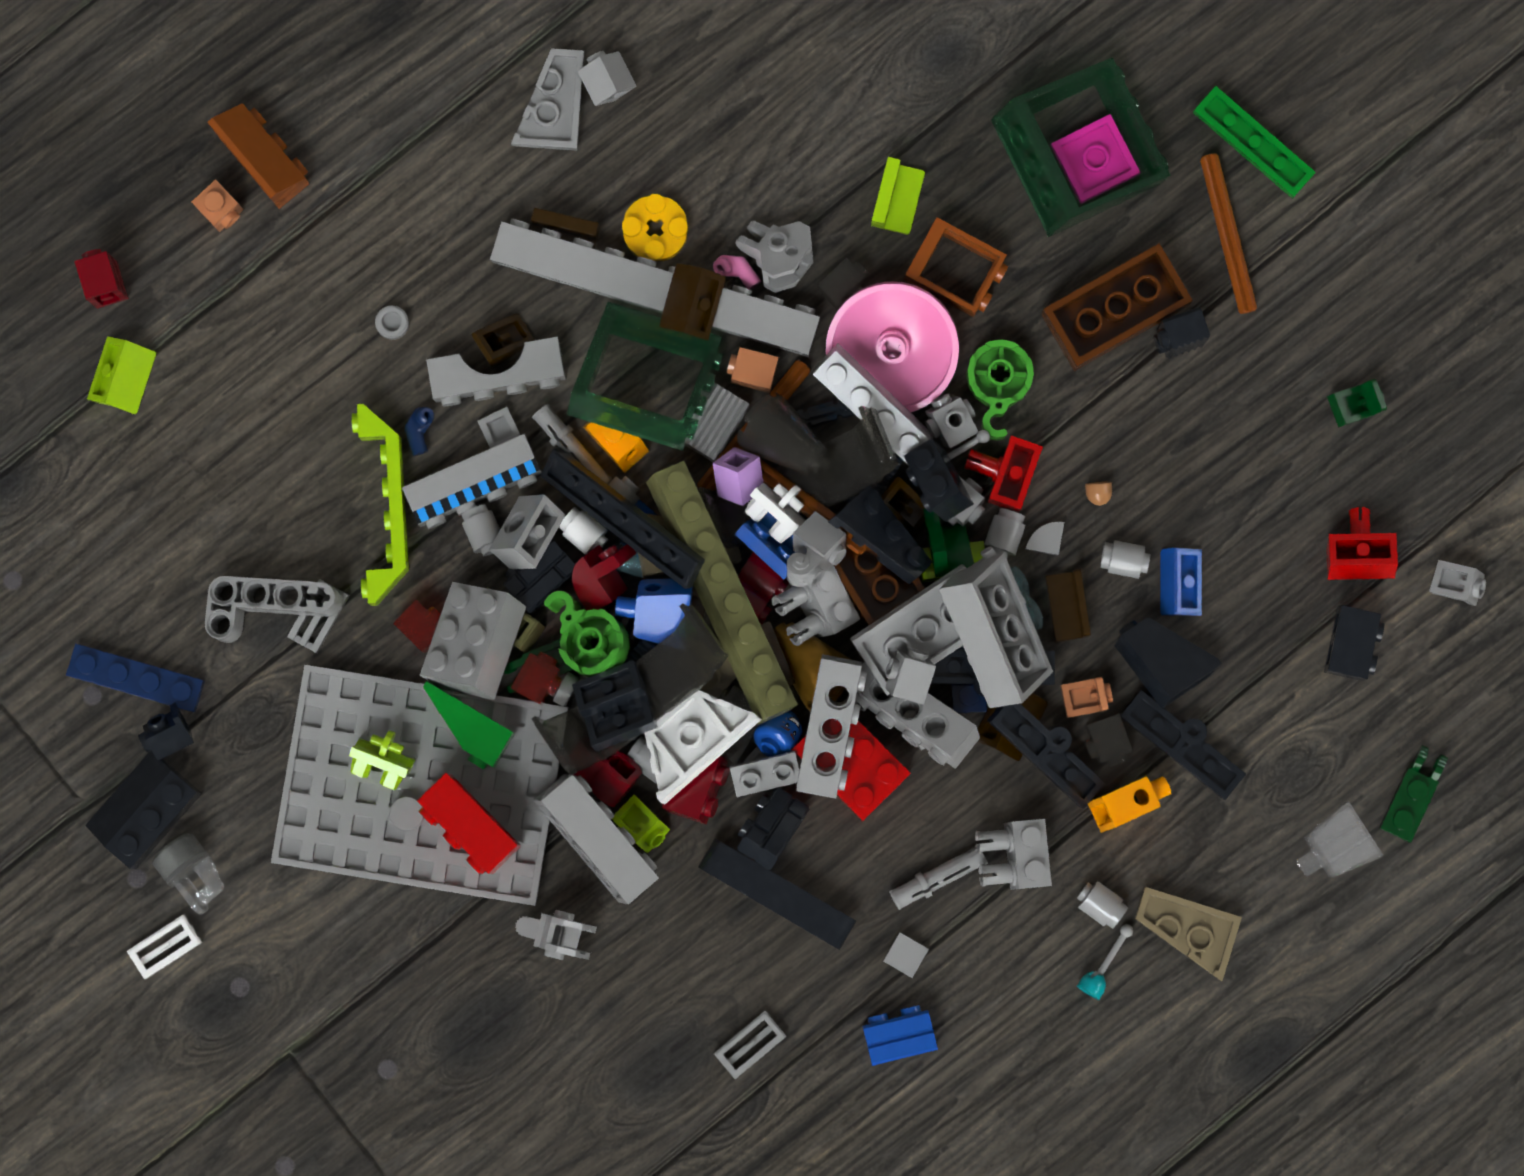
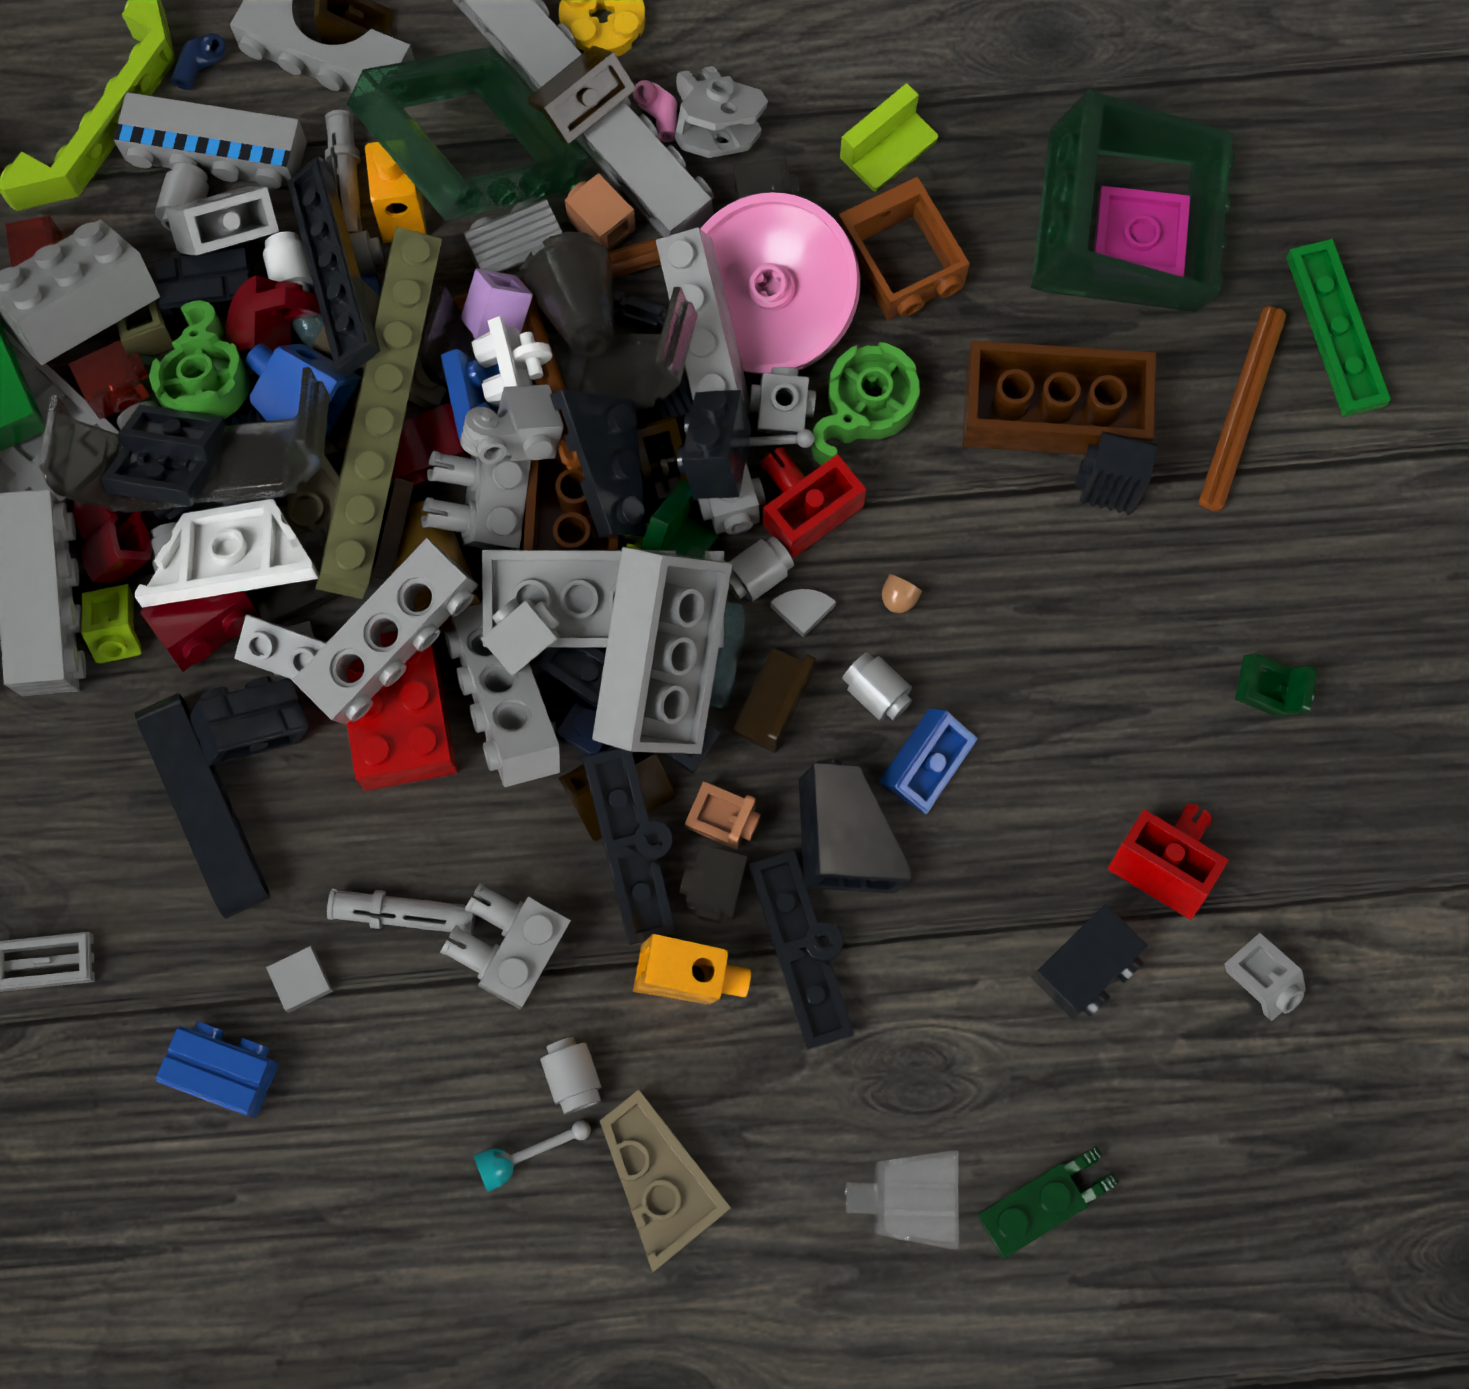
camera: 30 degrees right, 10 degrees down
light grey tile [477,407,521,448] -> none
blue head [753,711,803,757] -> none

